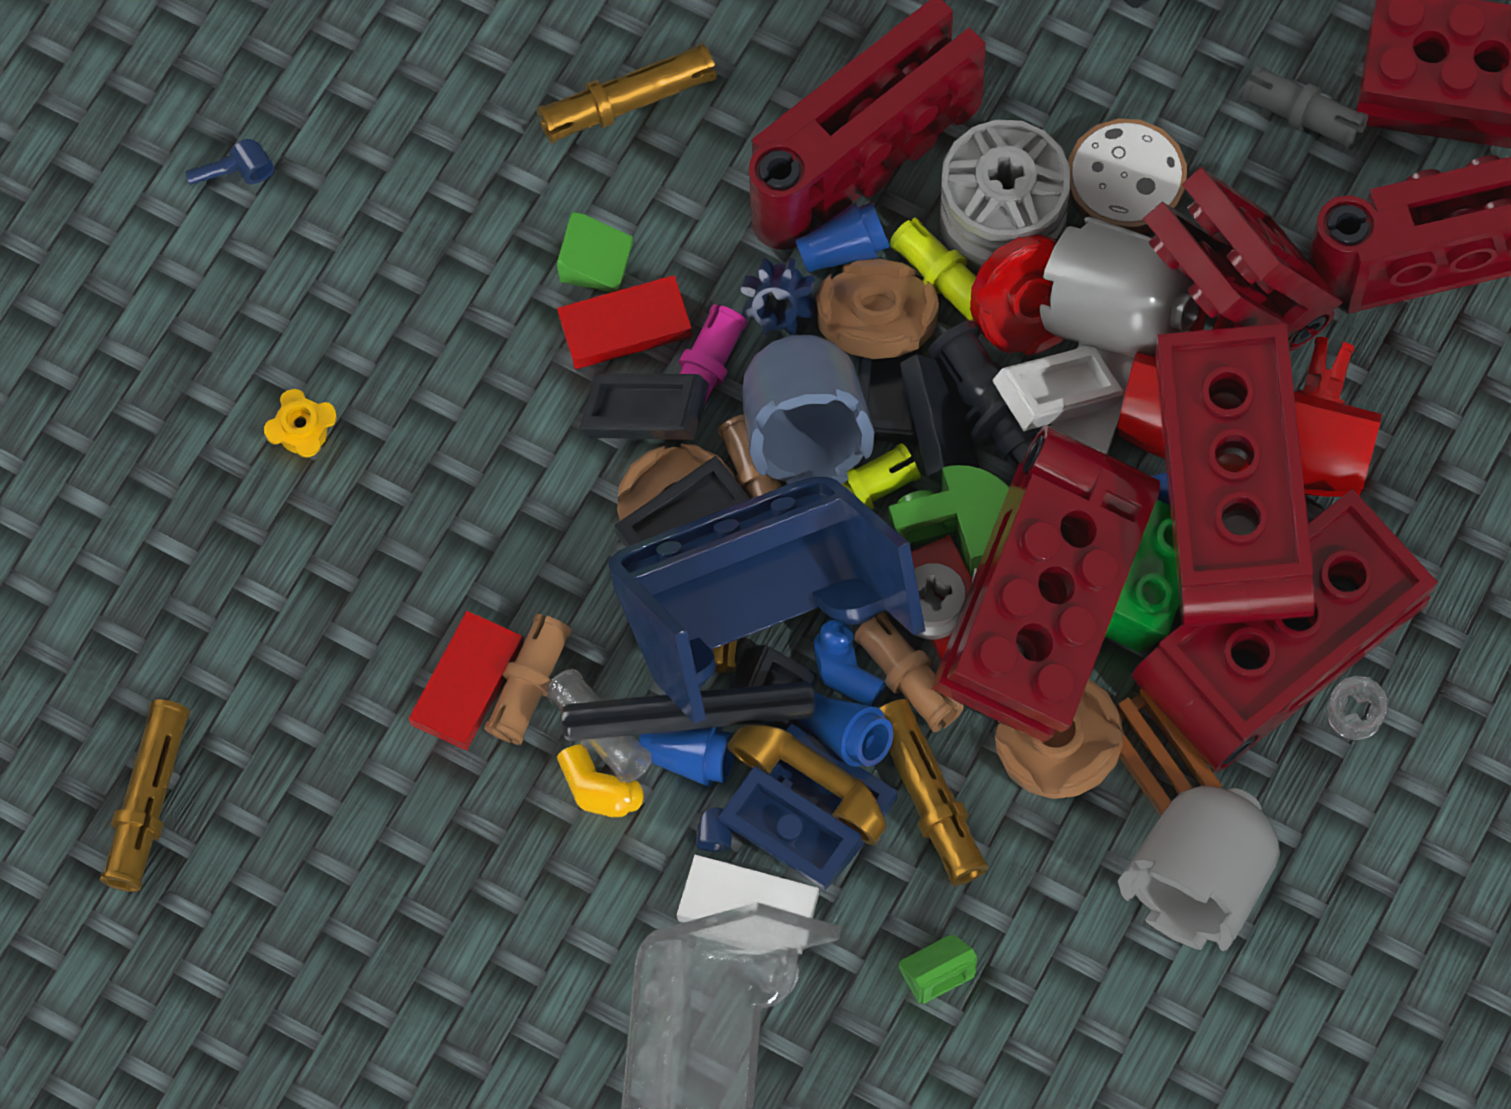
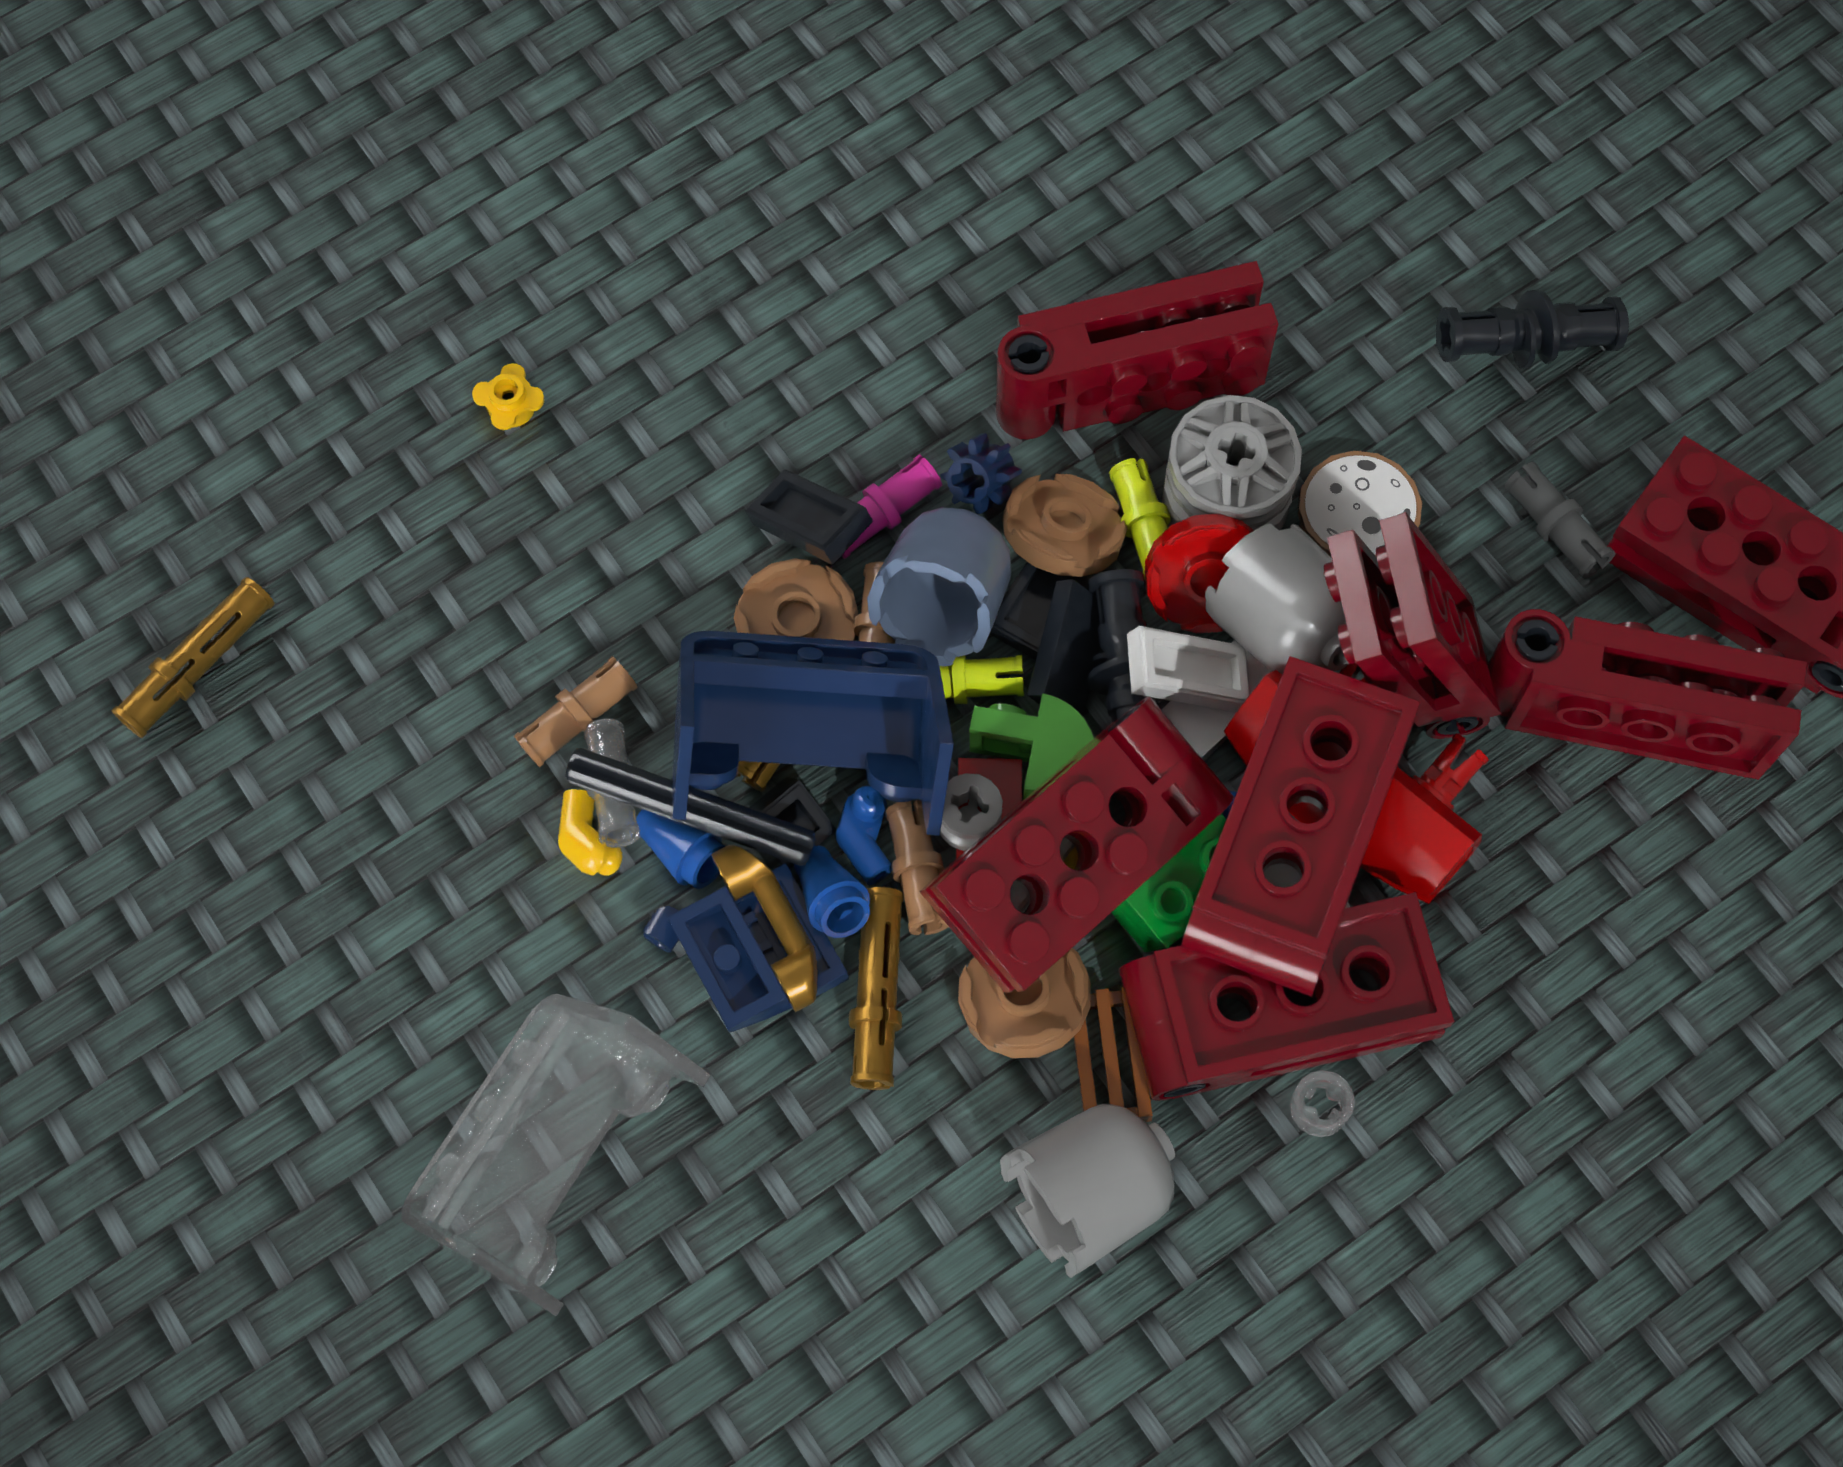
camera: 25 degrees right, 0 degrees up
dark blue hand [185,139,275,185] -> none
red tile [409,611,524,751] -> none
pearl gold pin [537,43,717,144] -> none
bright green slope [557,212,634,293] -> none
red tile [557,275,692,370] -> none
black tile [614,456,750,547] -> none
white tile [677,855,819,954] -> none
blue cone [795,202,890,273] -> none
bright green slope [899,935,977,1004] -> none

